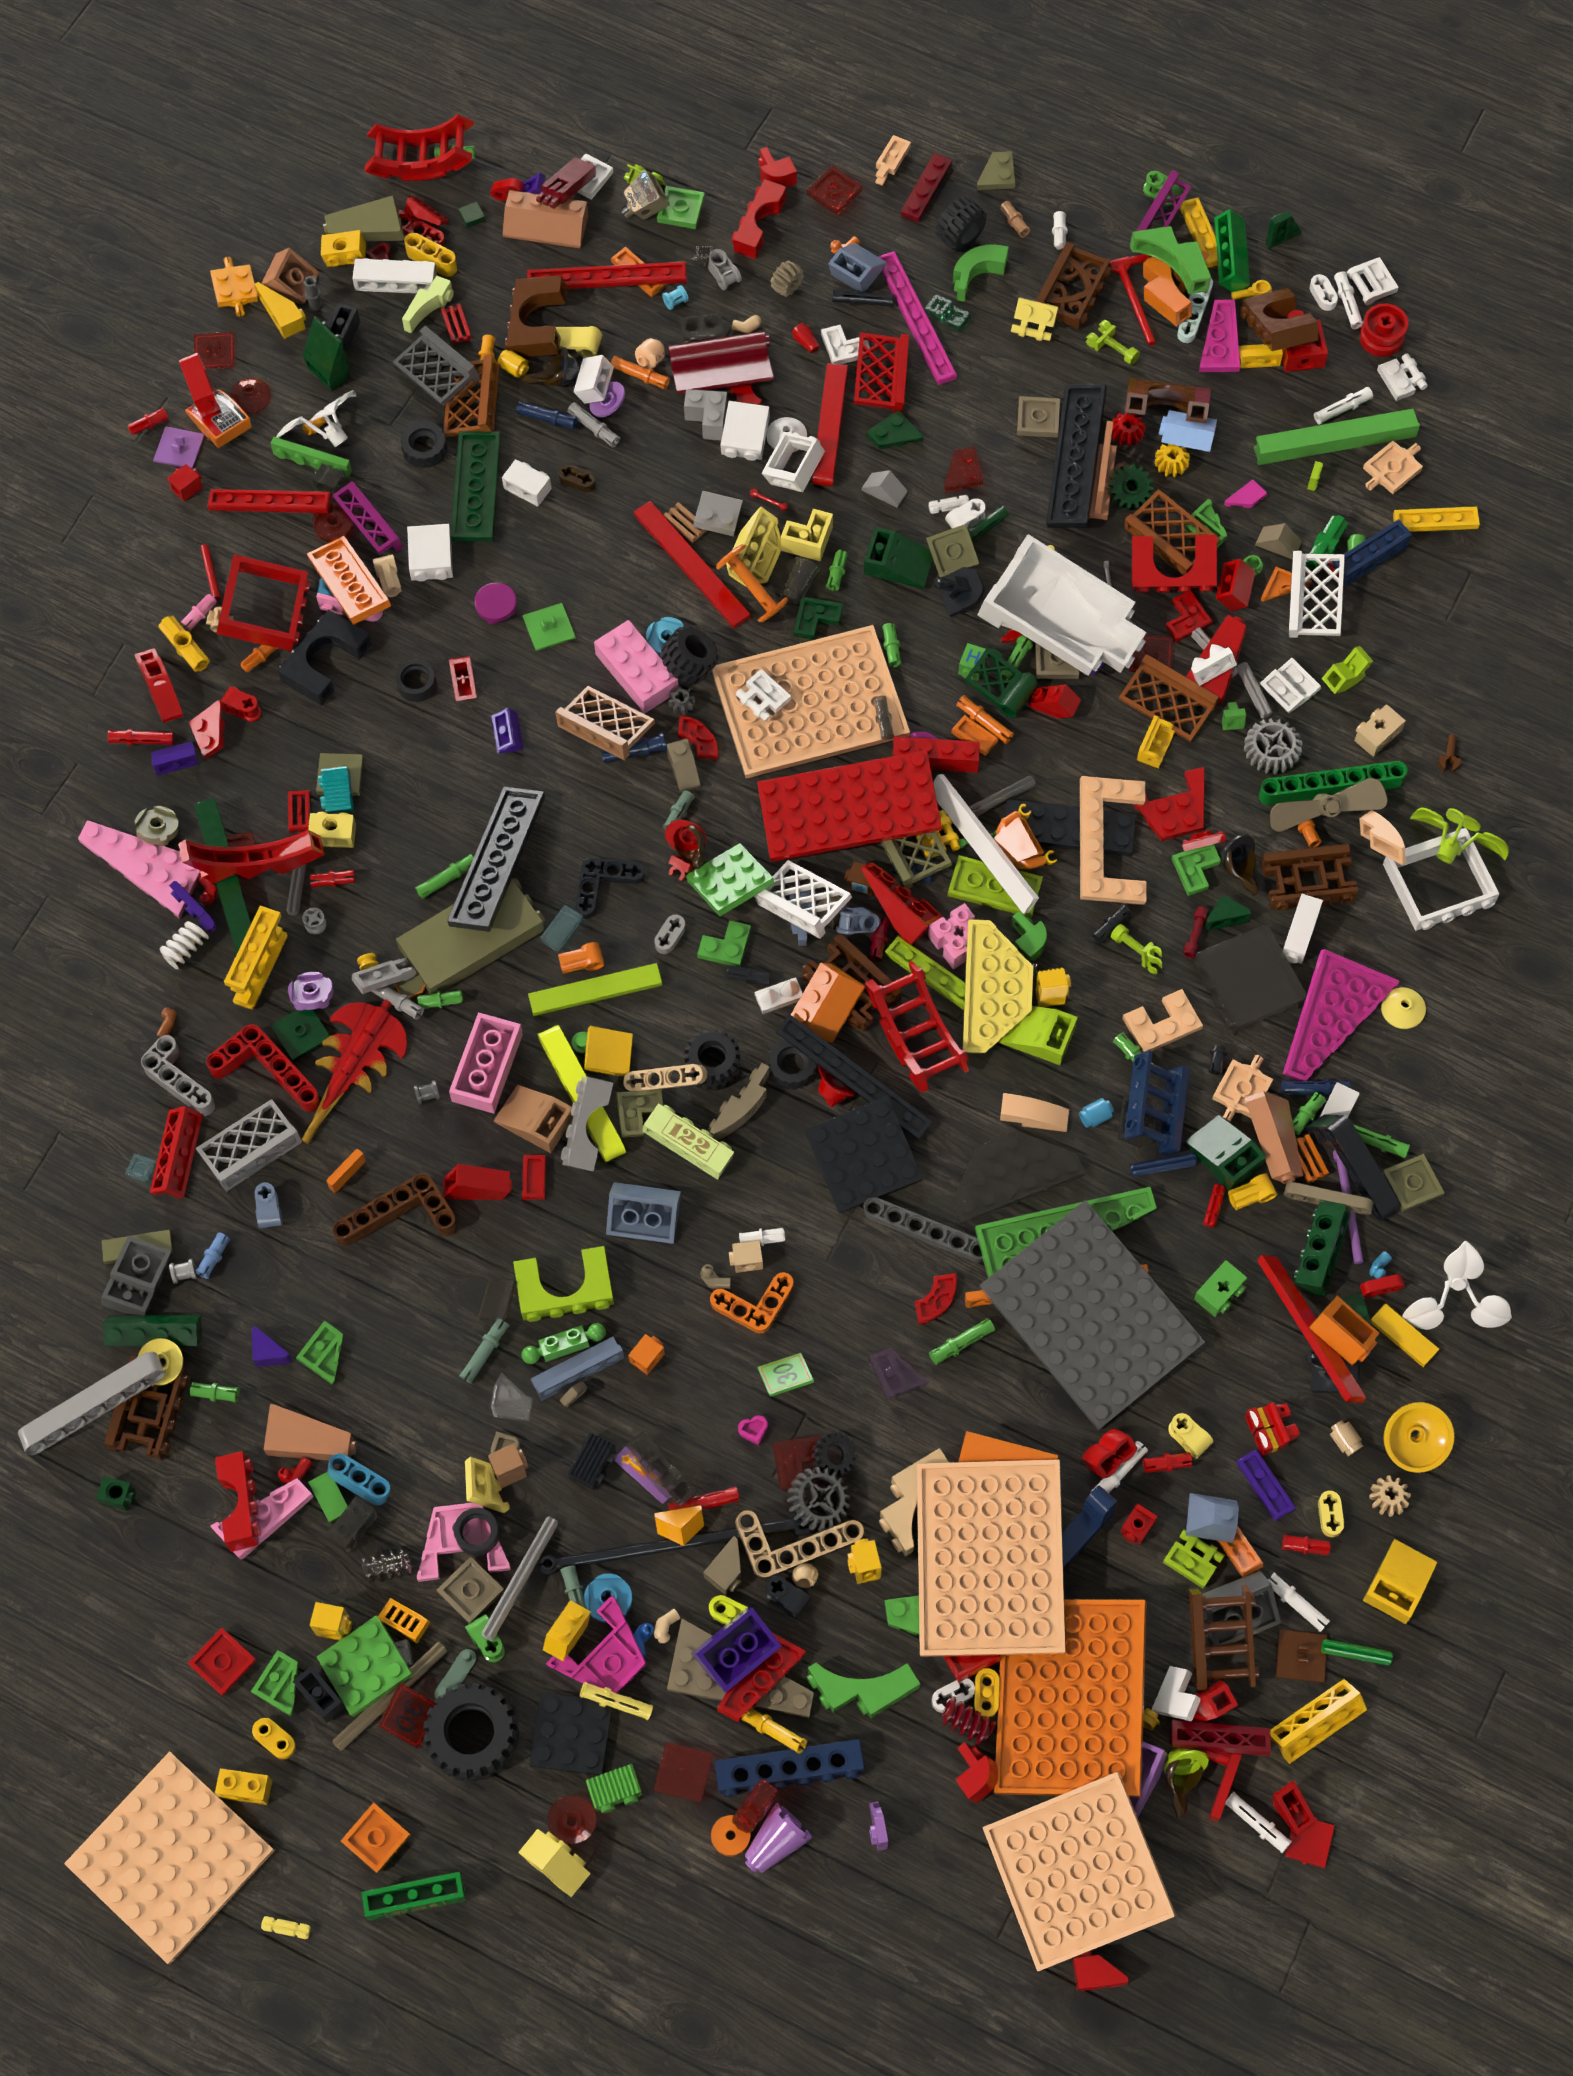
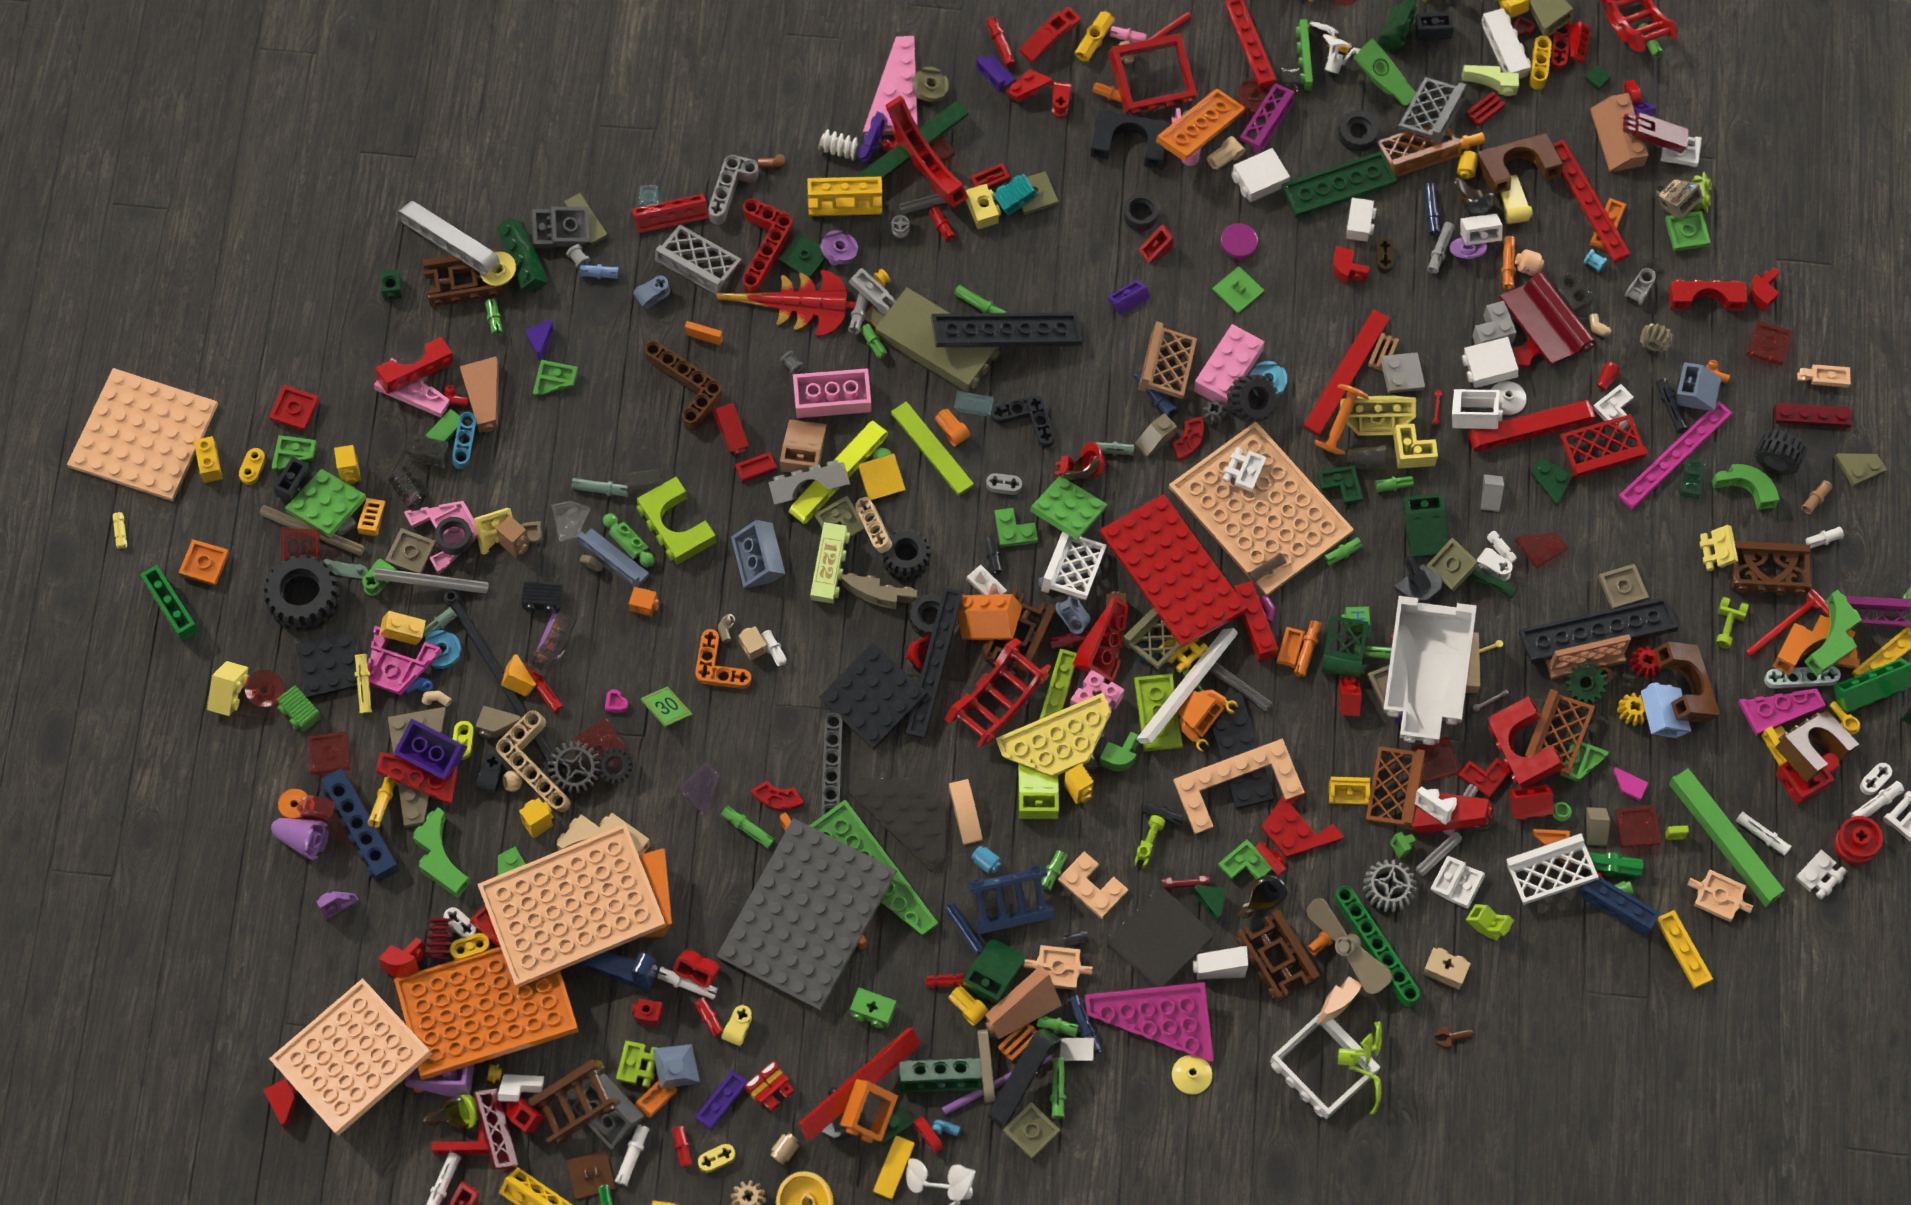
camera: 65 degrees right, 0 degrees up
none -> red brick [1332,246,1370,284]
none -> bright green piece [1354,39,1416,106]
none -> clear red plate [1615,805,1661,848]

